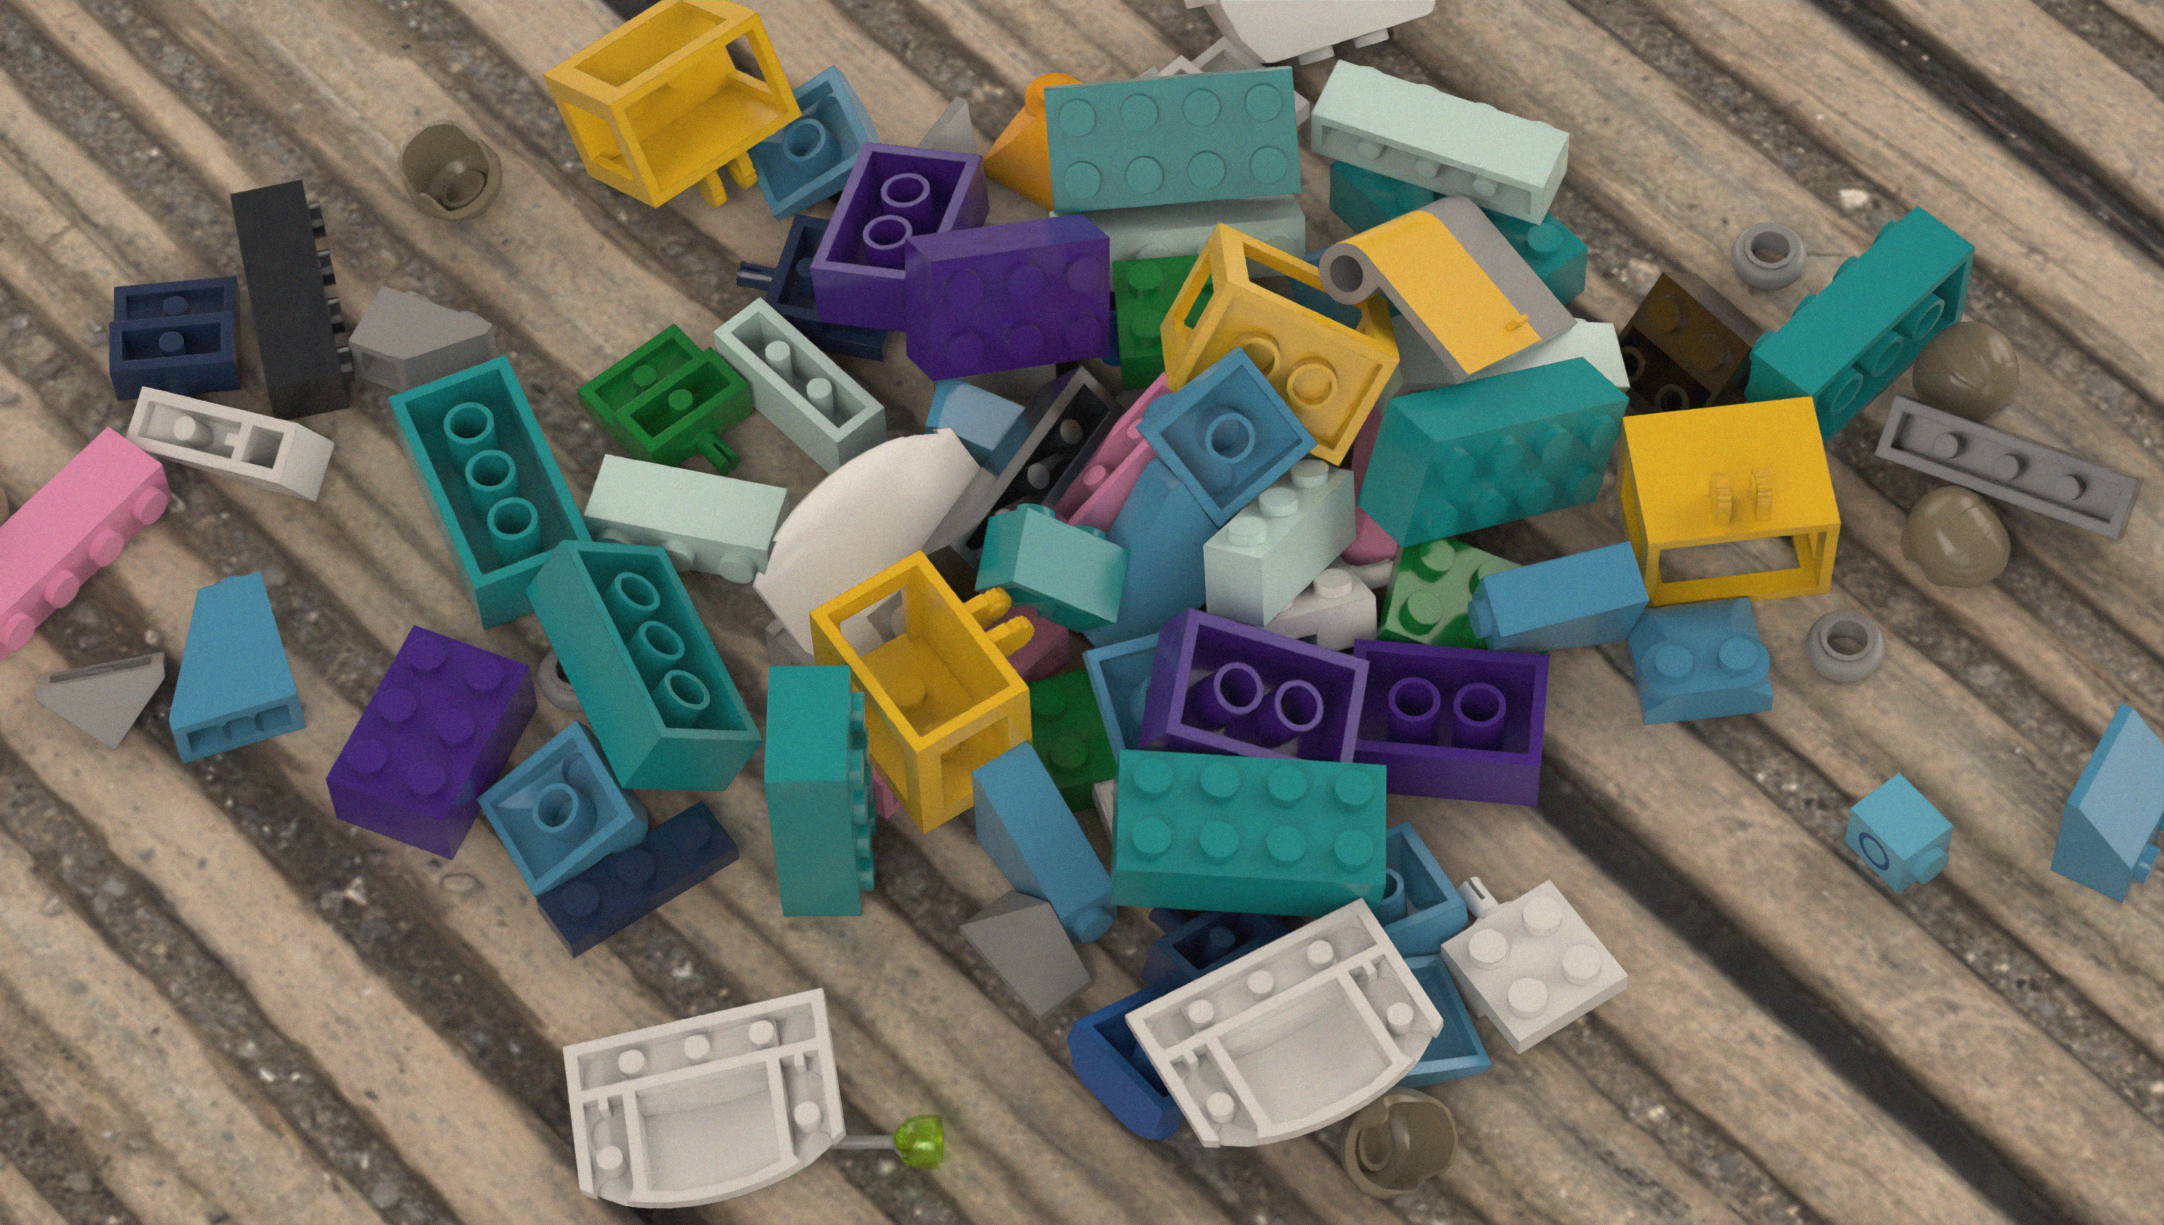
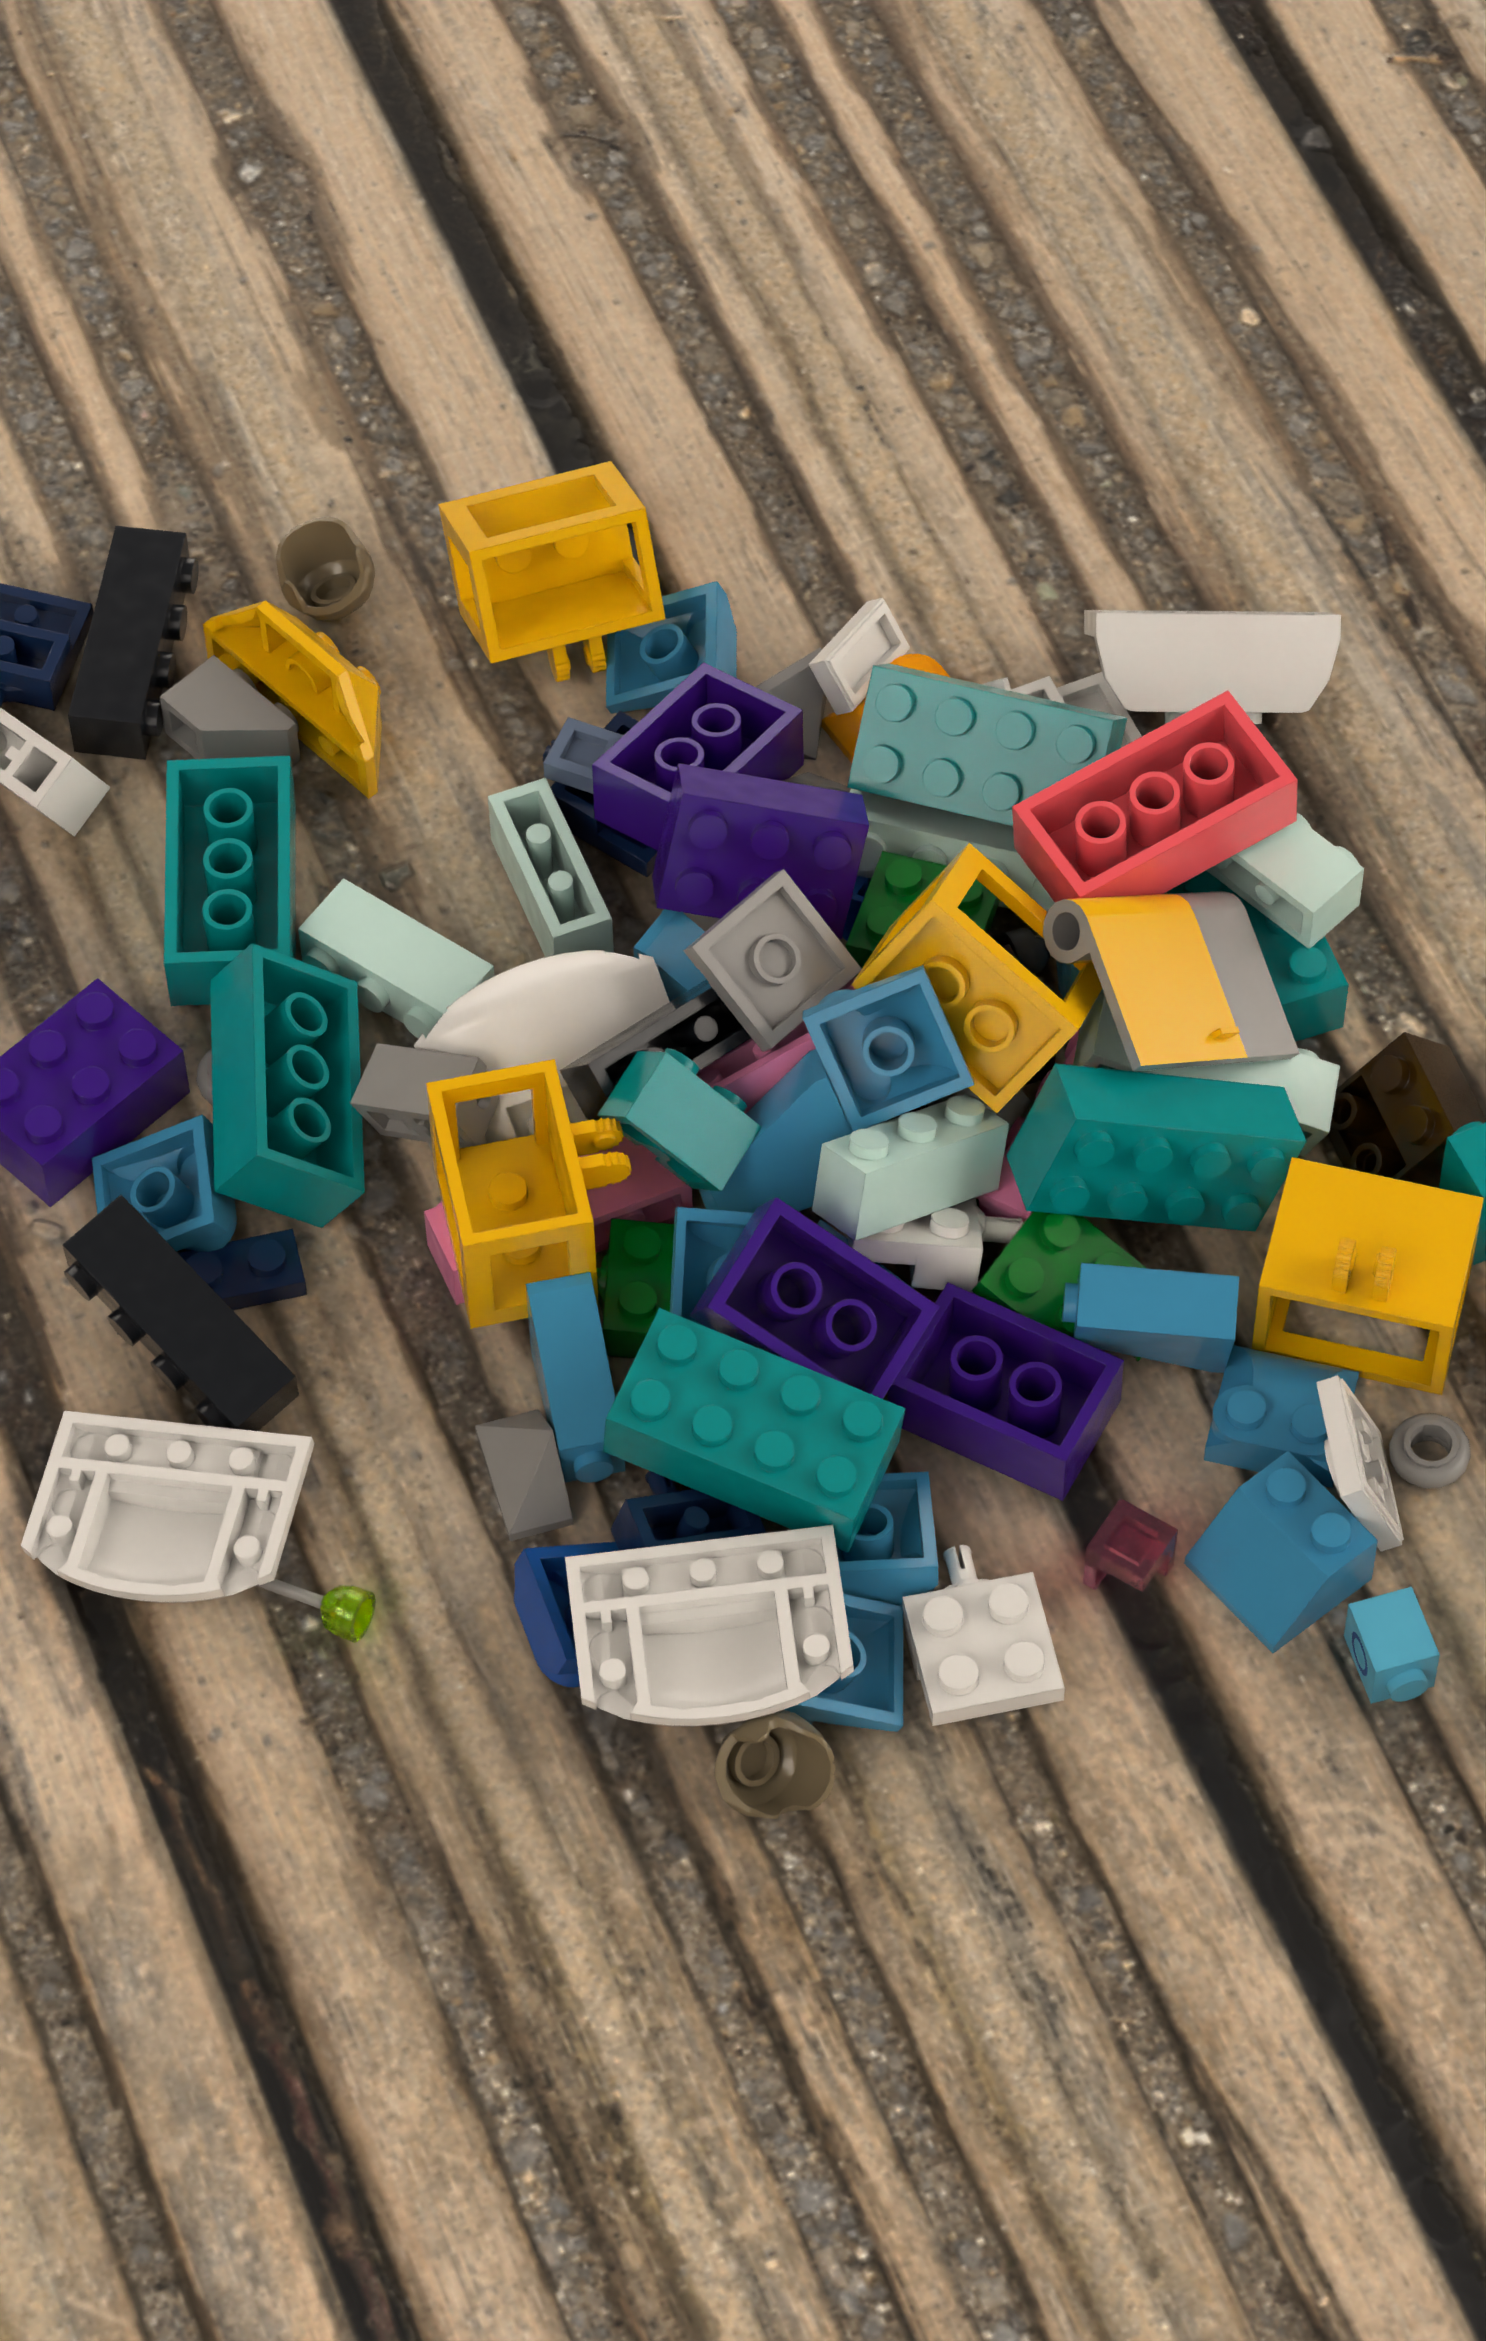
camera: 20 degrees right, 0 degrees up
green plate [577,323,753,476] -> none
teal brick [764,665,877,917] -> none
none -> black brick [62,1195,299,1431]
none -> yellow wedge [203,601,382,799]
none -> light grey hinge [350,1043,500,1148]
none -> sand blue plate [543,717,623,794]
none -> light grey hinge [683,869,862,1052]
none -> white tile [809,598,910,715]
none -> coral brick [1012,690,1298,902]
none -> clear pink panel [1083,1498,1178,1592]
none -> dark azure slope [1184,1451,1378,1653]
none -> white piece [1316,1375,1404,1551]

